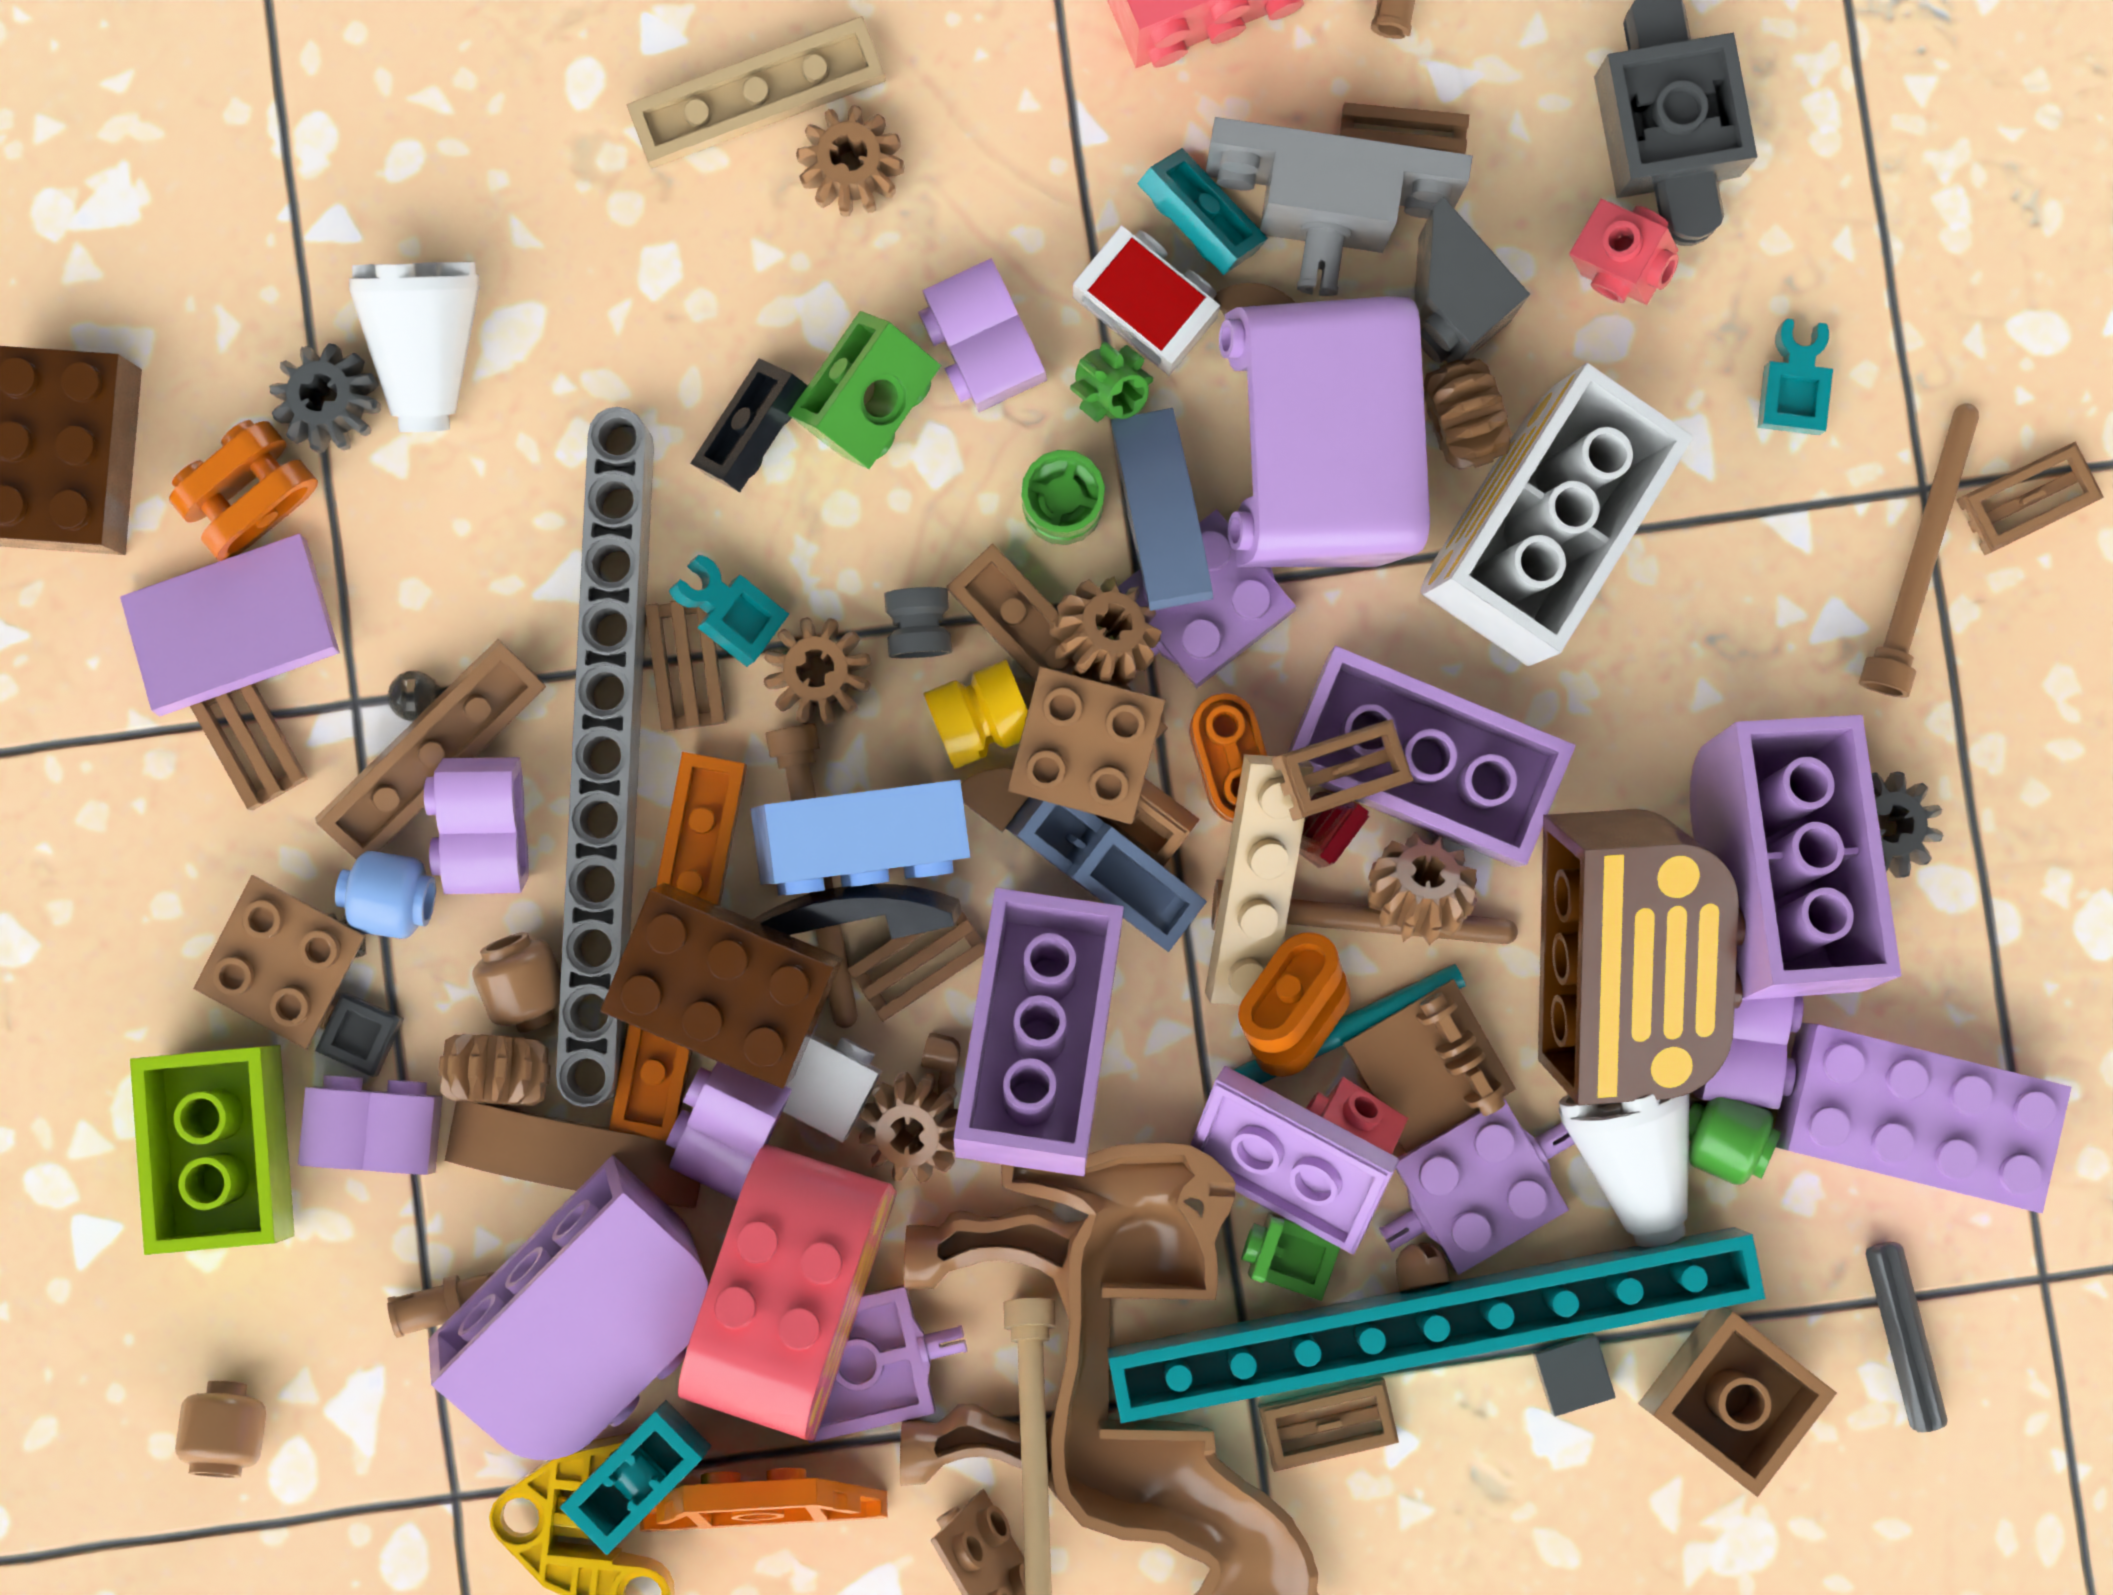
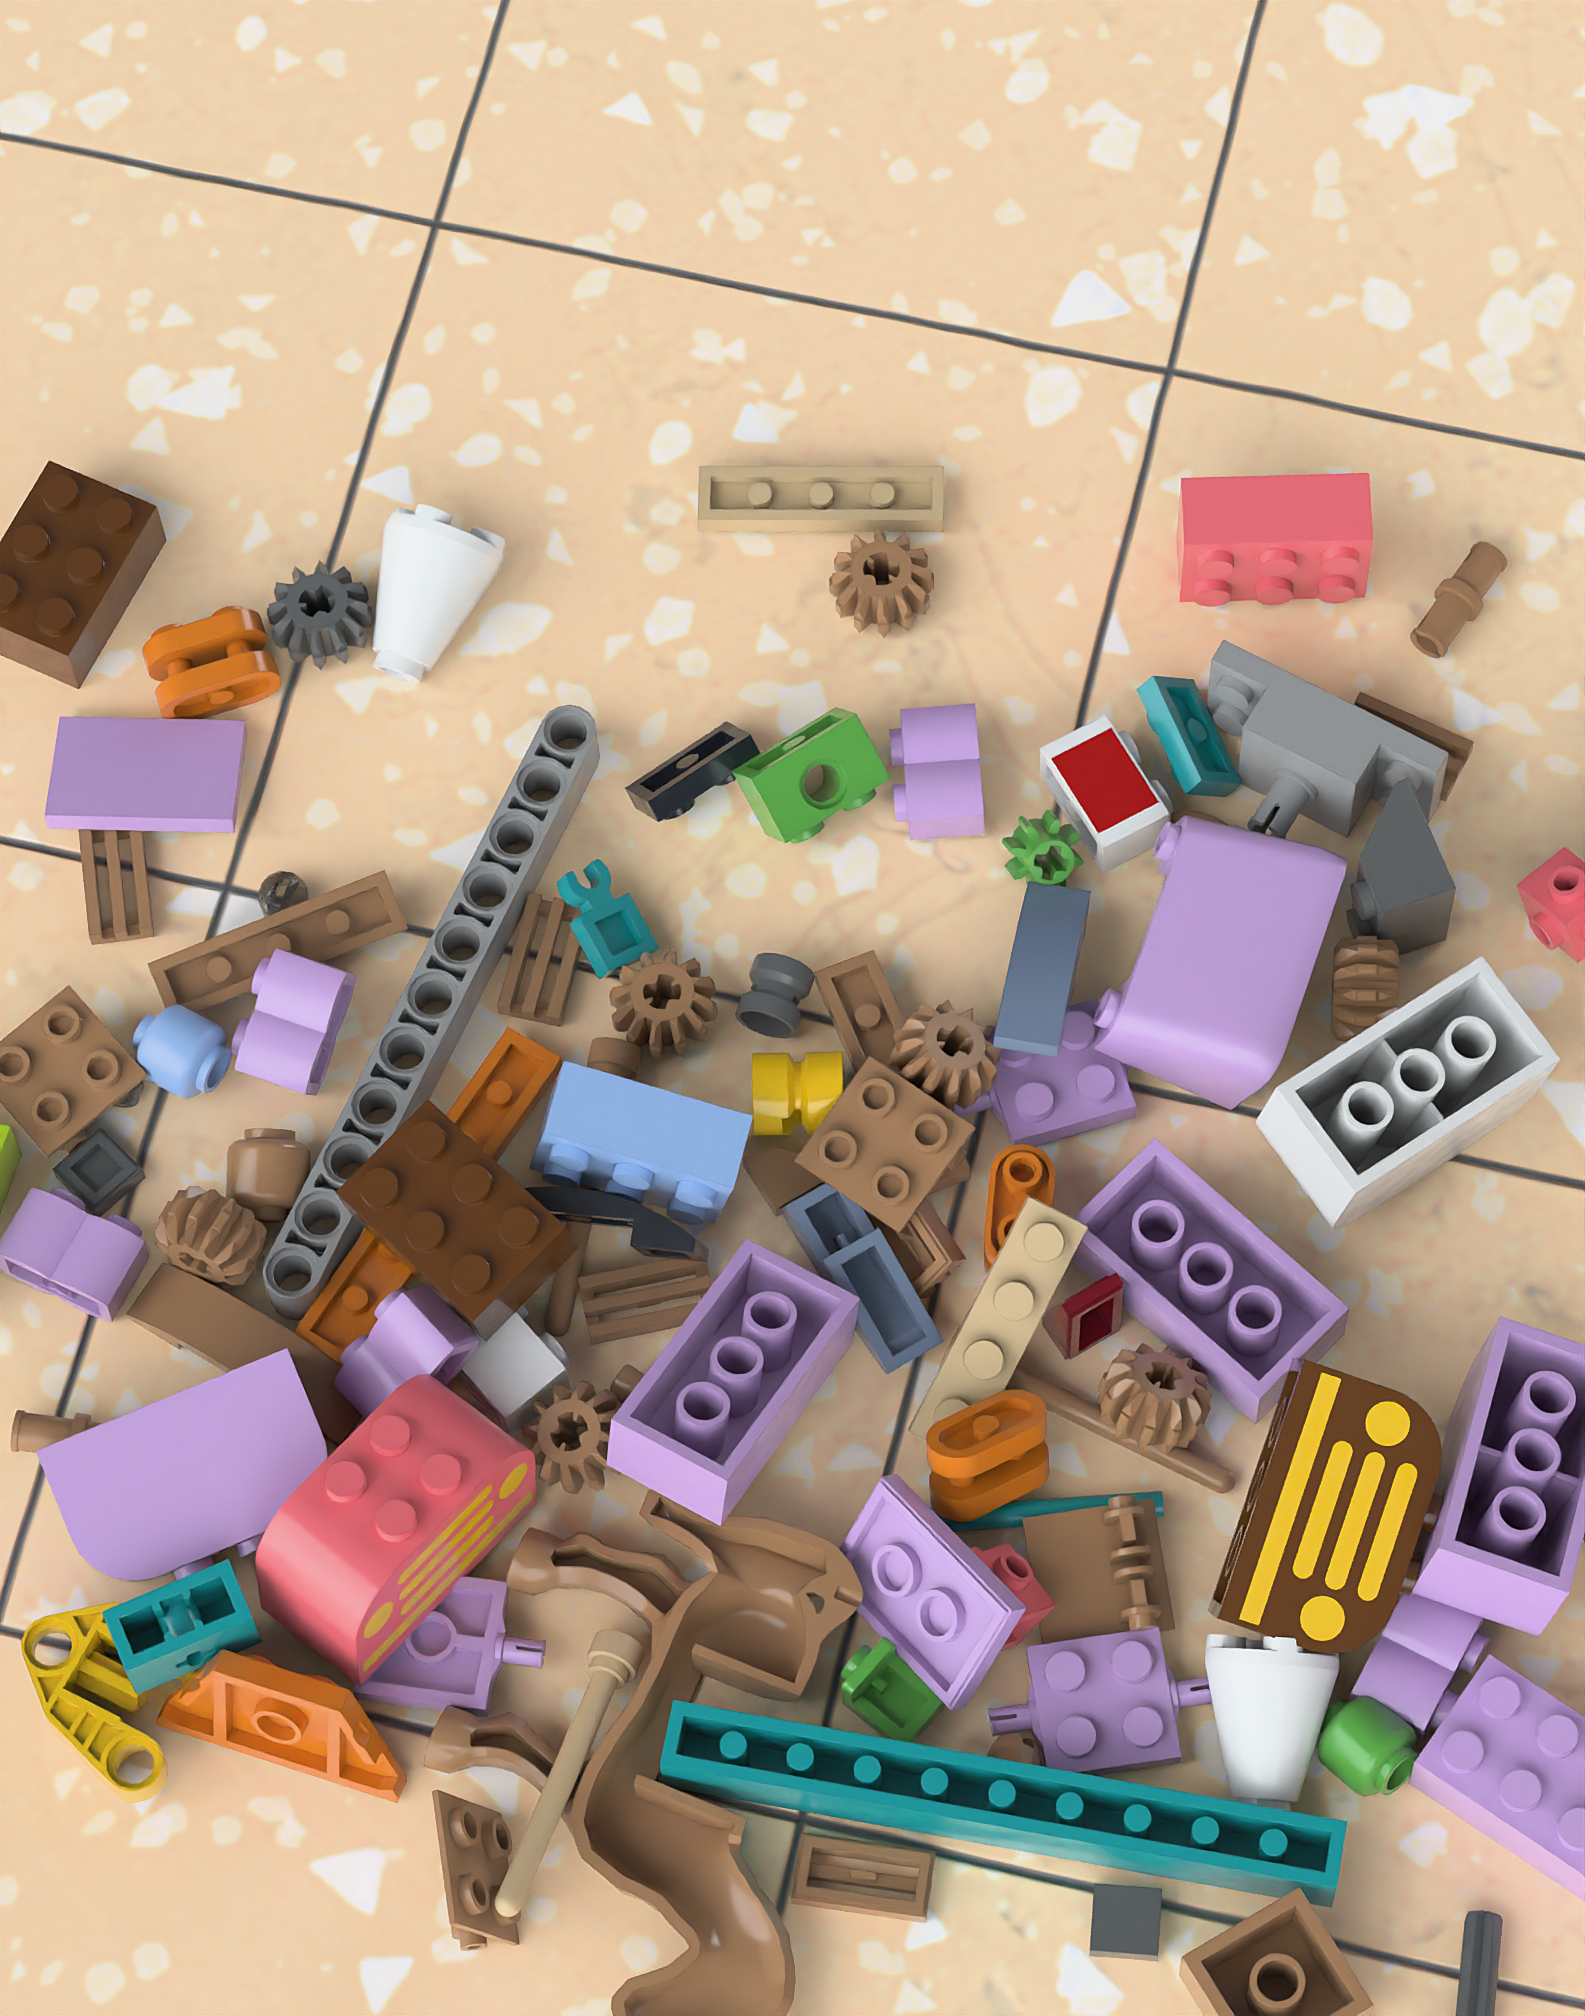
camera: 25 degrees right, 20 degrees down
bright green wheel [1021,450,1105,545] -> none
medium nougat tile [1271,719,1414,821] -> none

